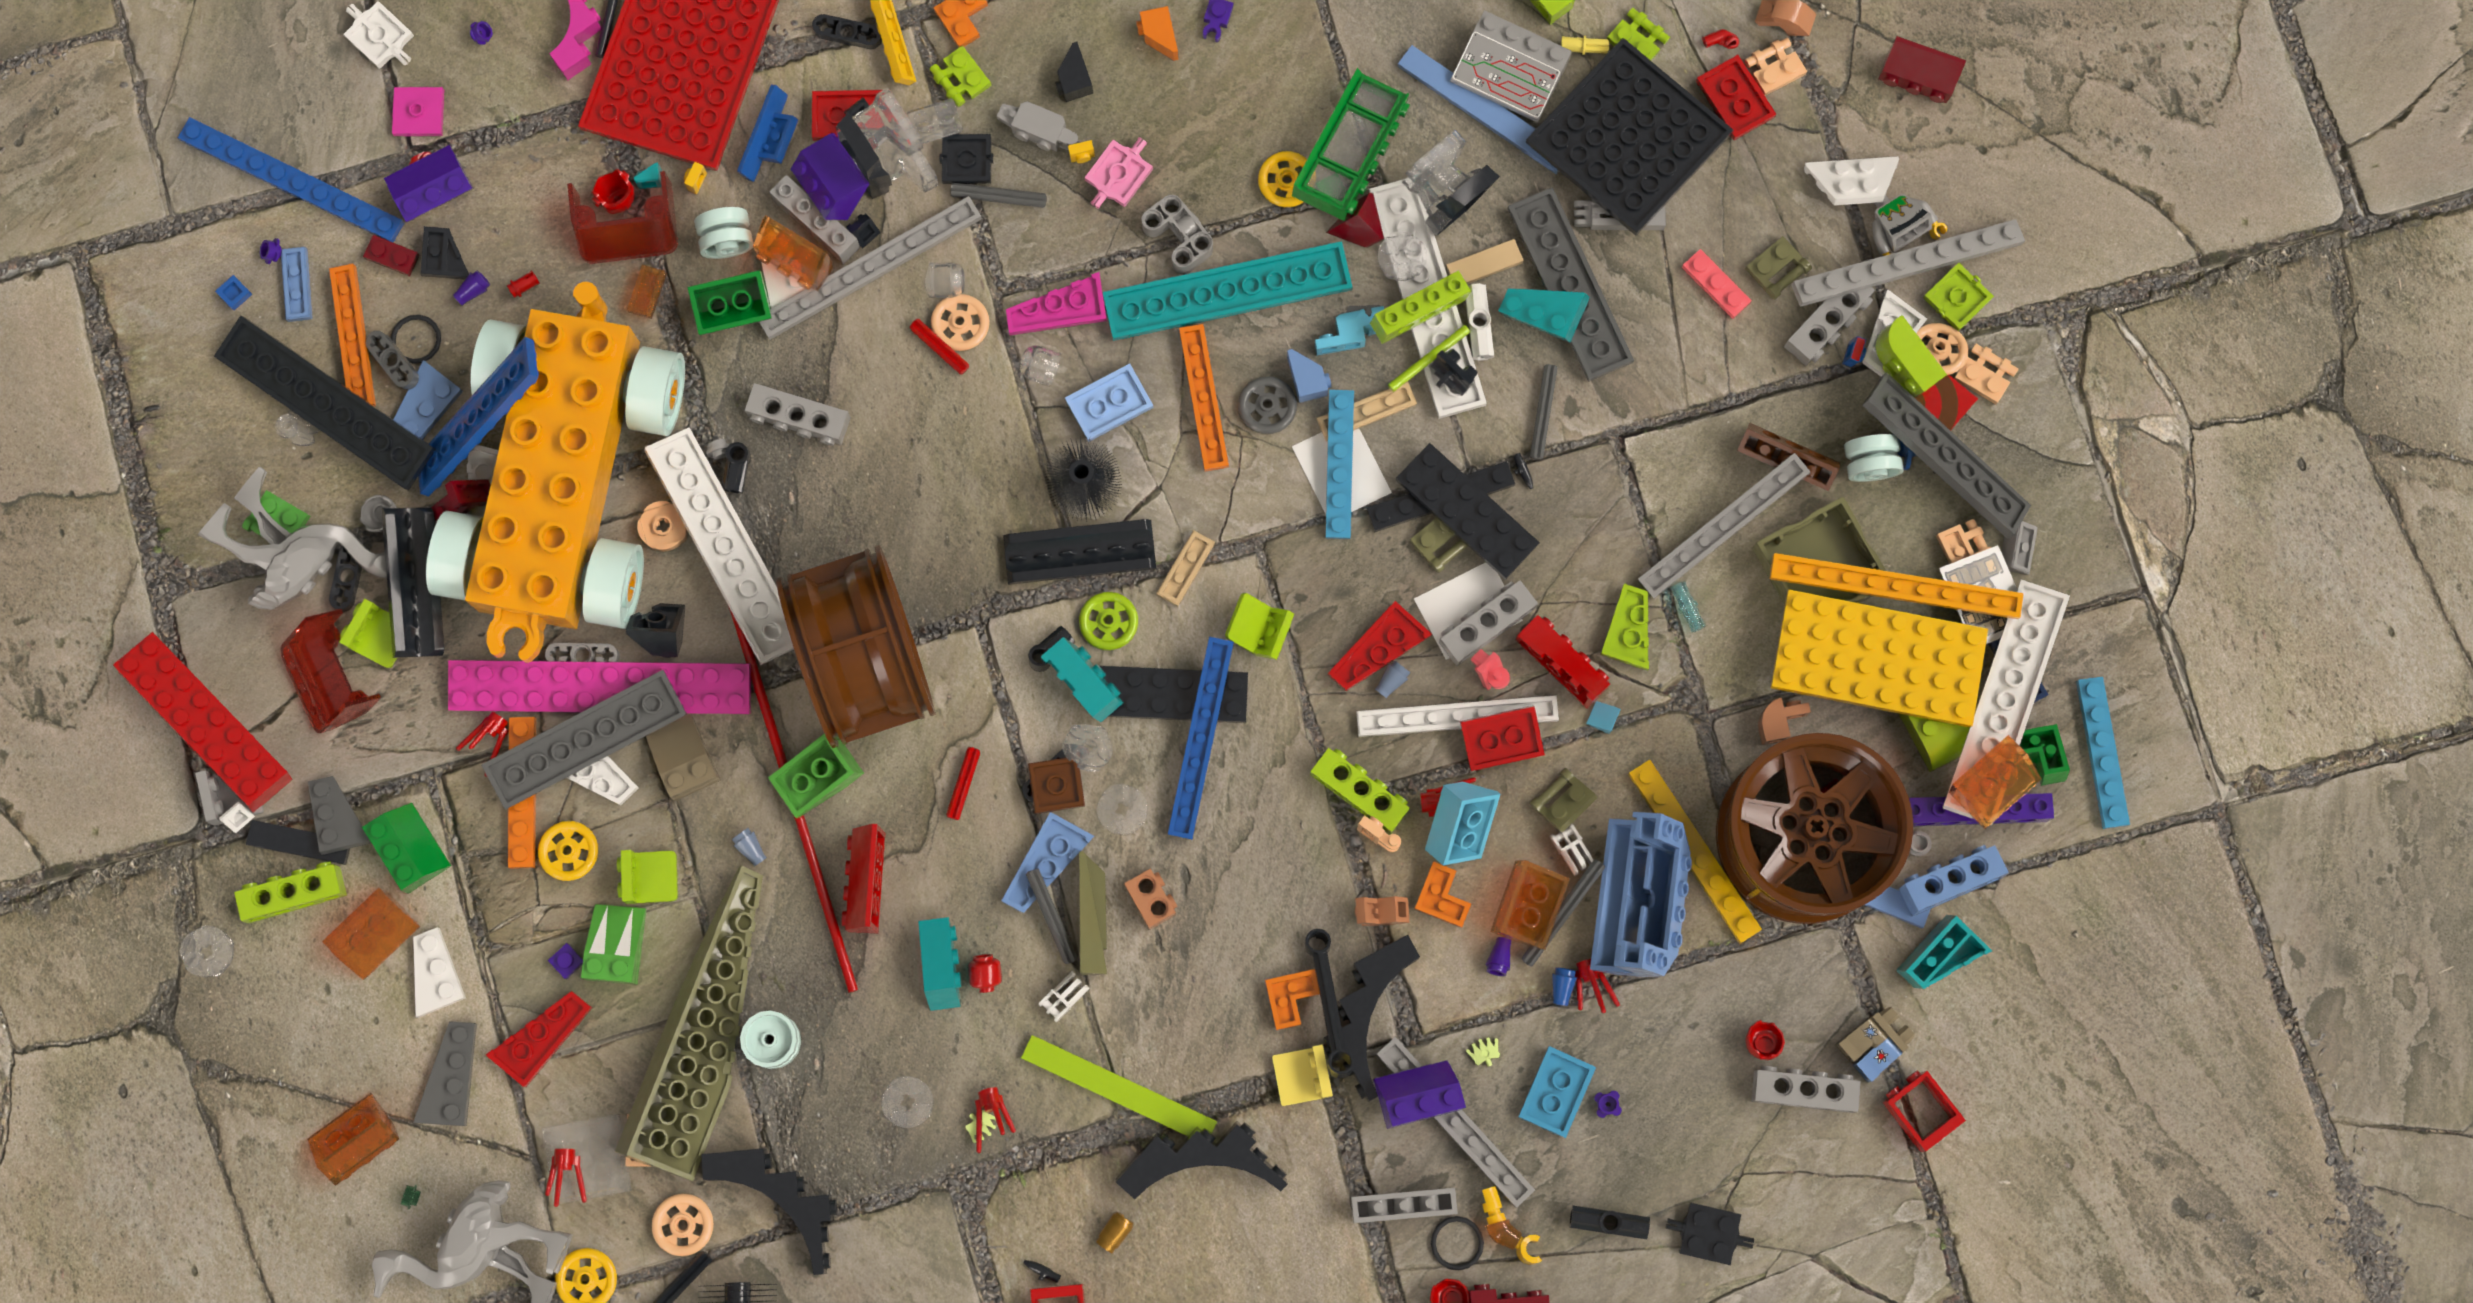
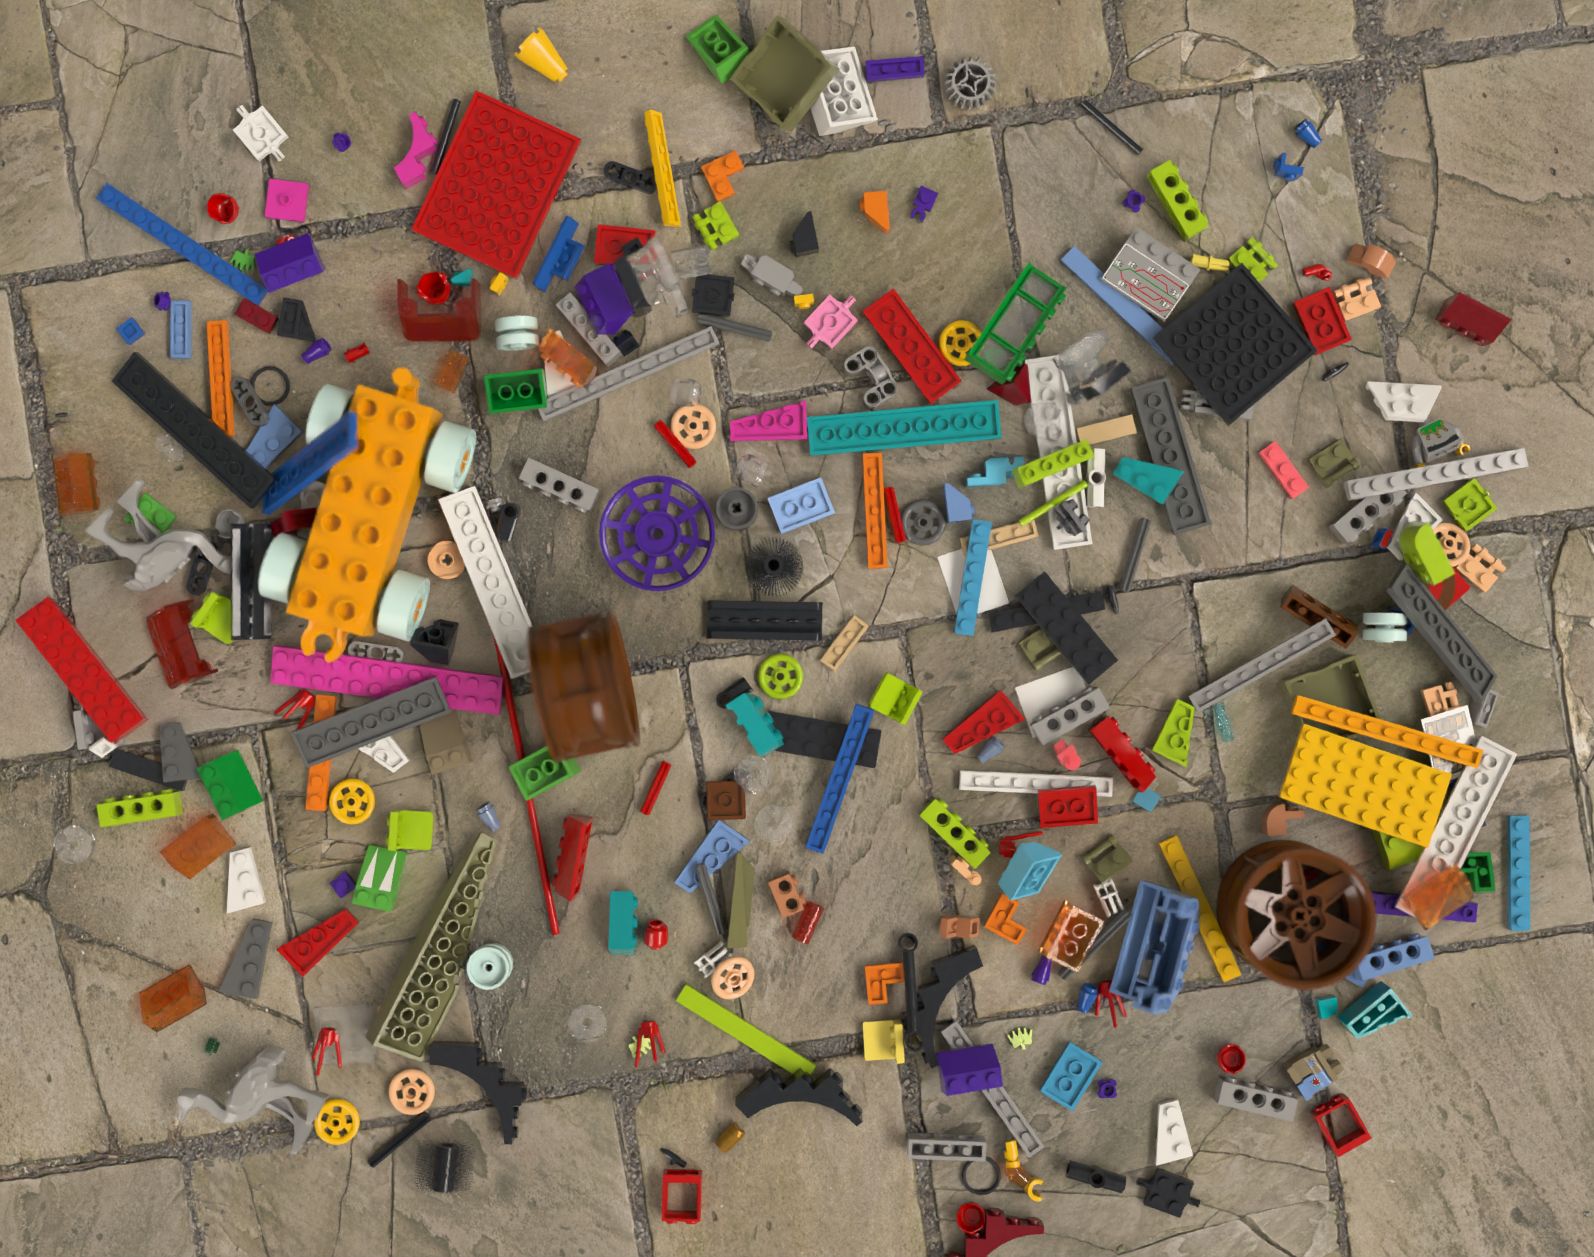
camera: 15 degrees right, 10 degrees up
none -> clear orange slope [53,453,100,516]
none -> red hair [206,193,239,224]
none -> bright green piece [230,249,256,271]
none -> dark purple dish [599,475,715,591]
none -> light nougat plate [711,956,754,999]
none -> dark grey wheel [716,487,758,531]
none -> clear red pin [792,901,824,944]
none -> red plate [862,288,962,405]
none -> red axle [884,487,906,543]
none -> white wing [1155,1098,1193,1166]
none -> teal slope [1314,994,1337,1019]
none -> black helmet [1322,362,1349,382]

